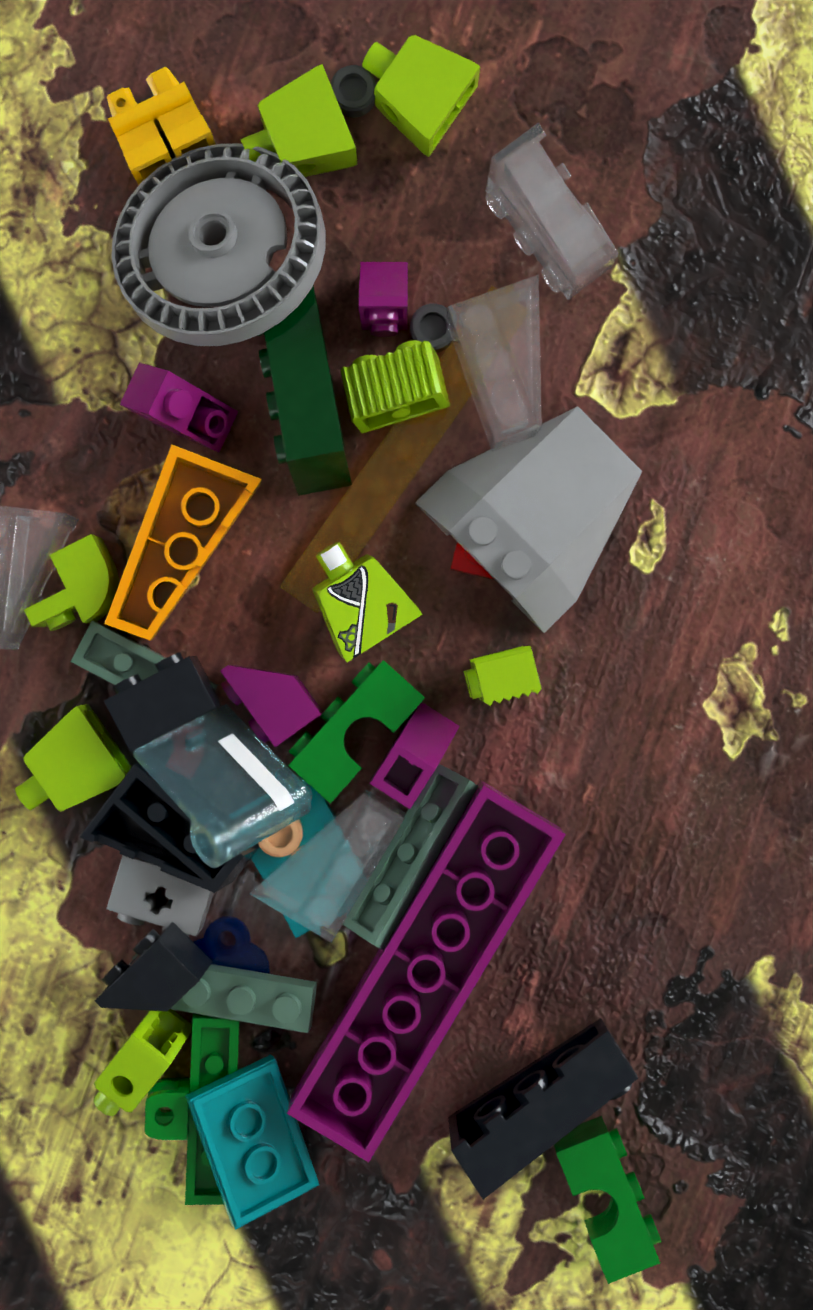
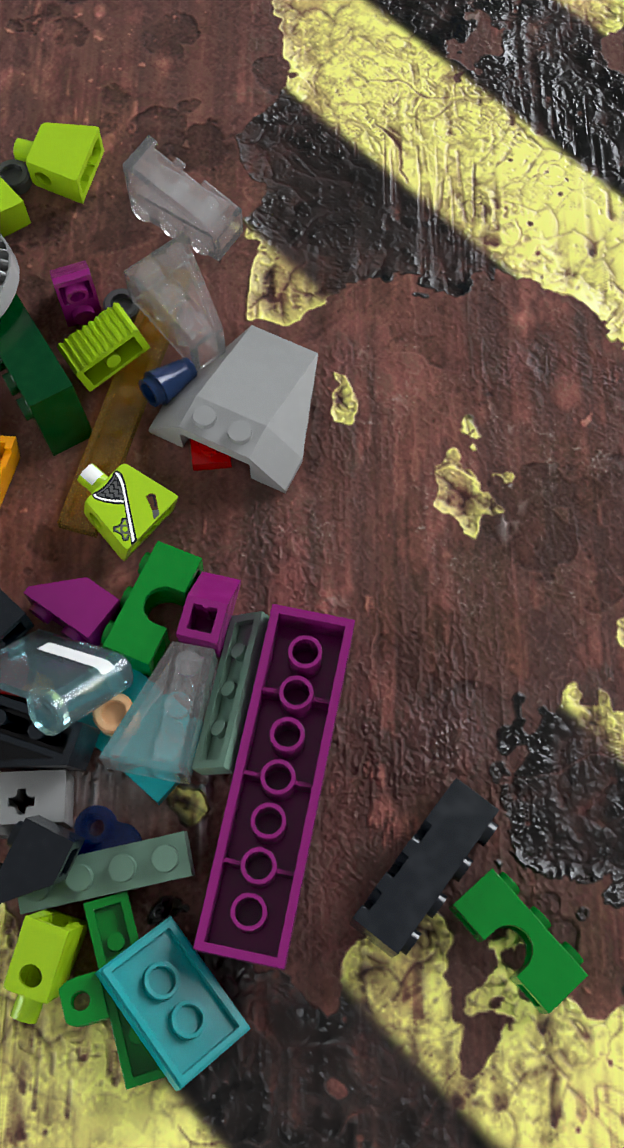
camera: 15 degrees left, 20 degrees down
lime brick [463,646,541,706] -> none
none -> dark blue cone [139,357,197,407]

